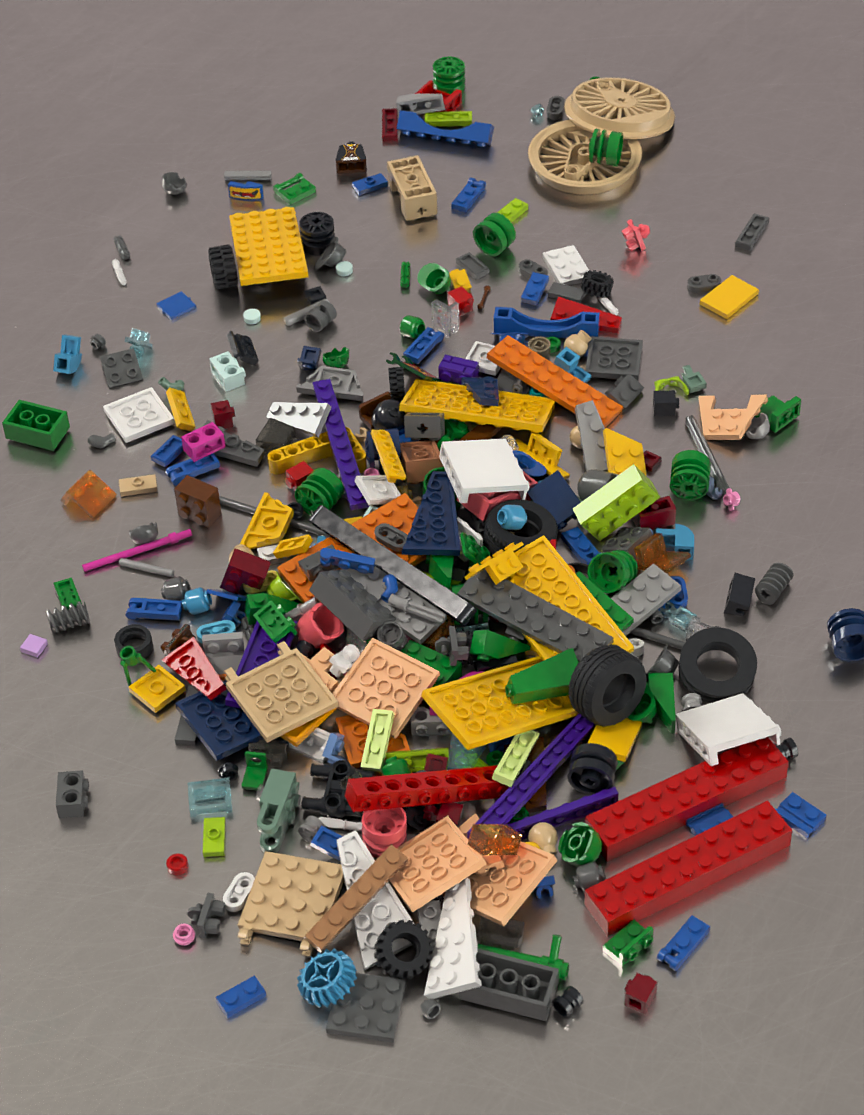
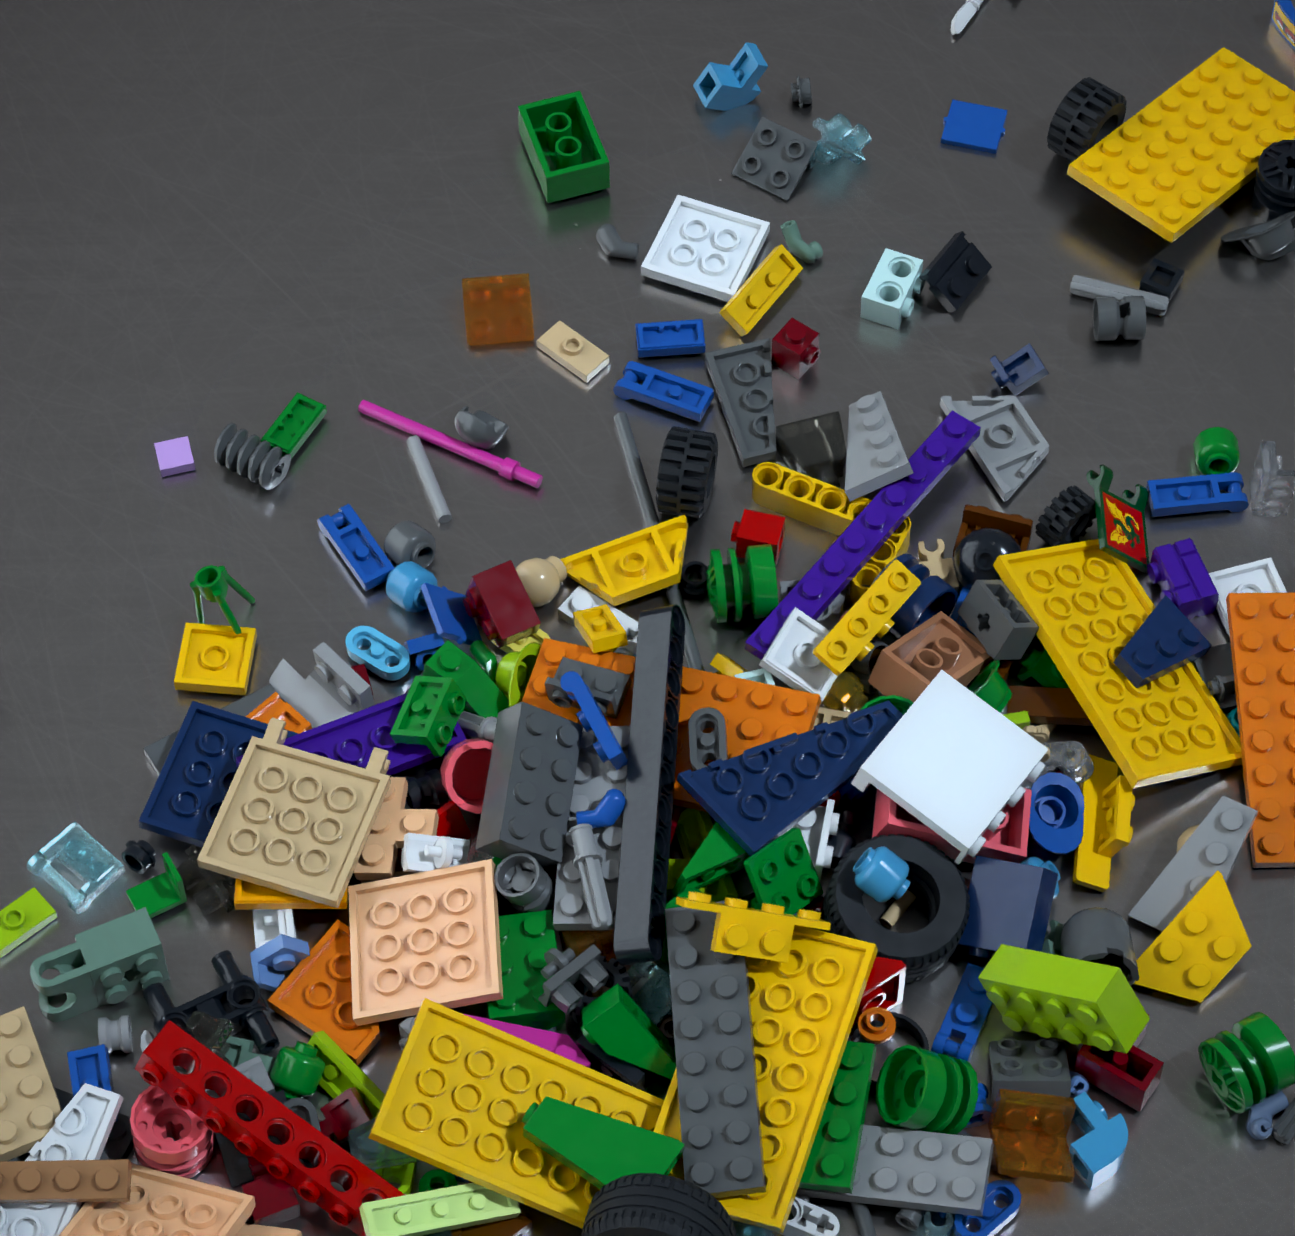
camera: 50 degrees right, 10 degrees up
black tyre [114,624,153,659] -> none
reddish brown hips [161,624,197,655] -> none
wing [161,636,227,701] -> none
reddish brown brick [174,475,222,528] -> none
dark pink brick [181,422,226,462] -> none
light aqua tile [243,309,261,325] -> none
green hair [323,347,349,368] -> none
light aqua tile [336,261,353,277] -> none
yellowish green plate [360,709,395,772] -> none
dark red tile [644,450,662,472] -> none
bright pink plate [723,488,740,511] -> none
none -> black tyre [656,426,718,519]

